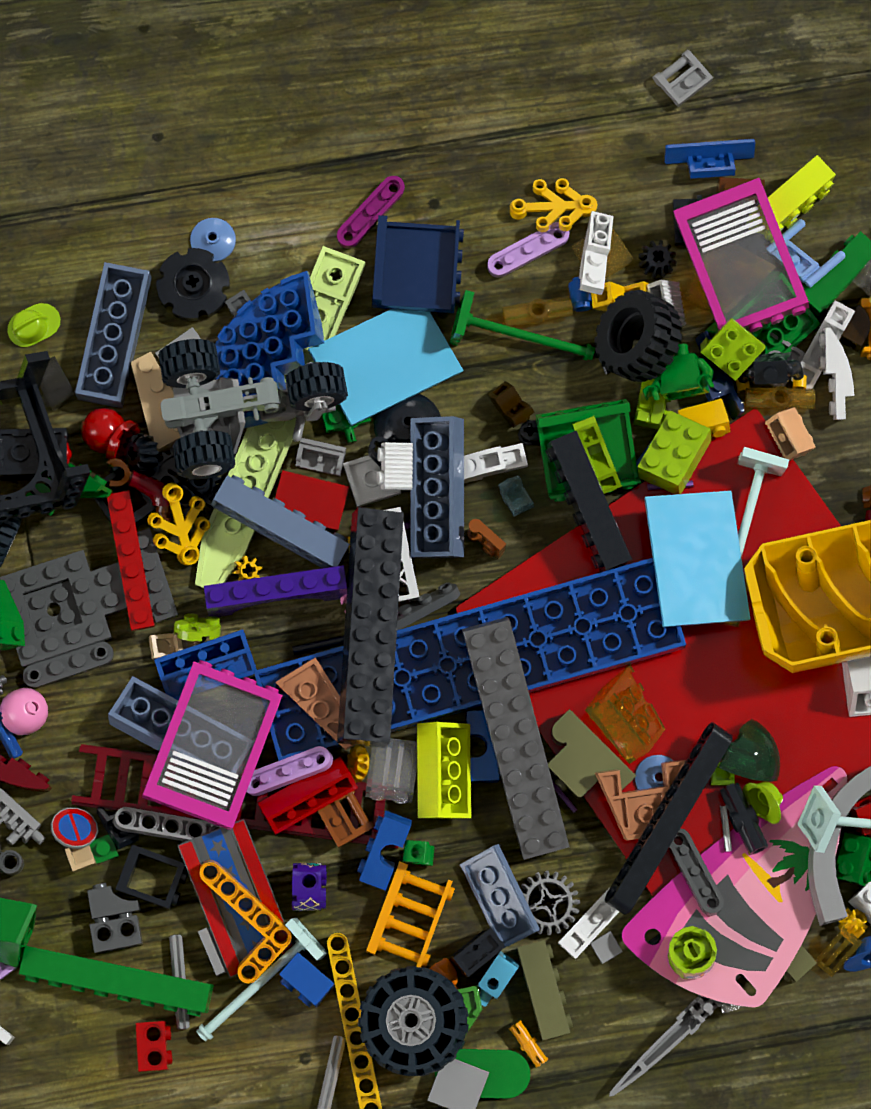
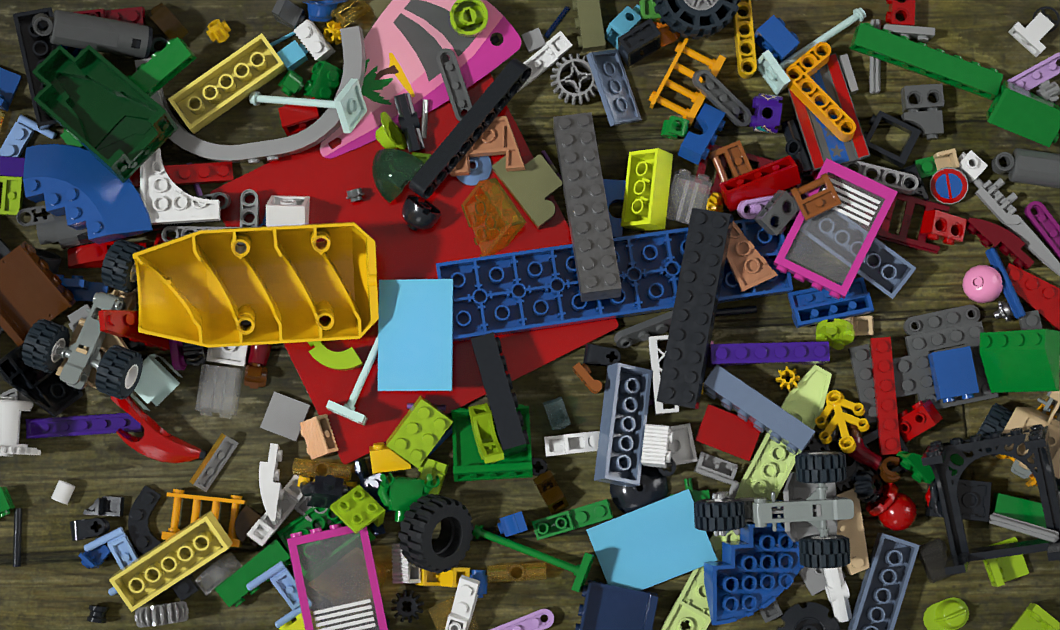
camera: 165 degrees left, 5 degrees up
none -> light grey tile [260,392,311,442]
none -> lime arch [308,341,364,371]
none -> dark grey plate [346,188,365,202]
none -> black cylinder [402,195,441,231]
none -> blue arch [497,511,528,537]
none -> green slope [532,499,613,540]
none -> clear blue piece [543,6,570,39]
none -> black piece [583,344,621,366]
none -> dark grey plate [692,70,752,126]
none -> dark grey brick [754,190,799,235]
none -> black piece [782,119,814,178]
none -> dark orange plate [790,173,842,221]
none -> white piece [823,567,852,622]
none -> light grey hinge [882,24,935,42]
none -> red brick [898,399,943,442]
none -> red brick [920,210,967,245]
none -> blue brick [928,346,979,403]
none -> white brick [958,150,988,183]

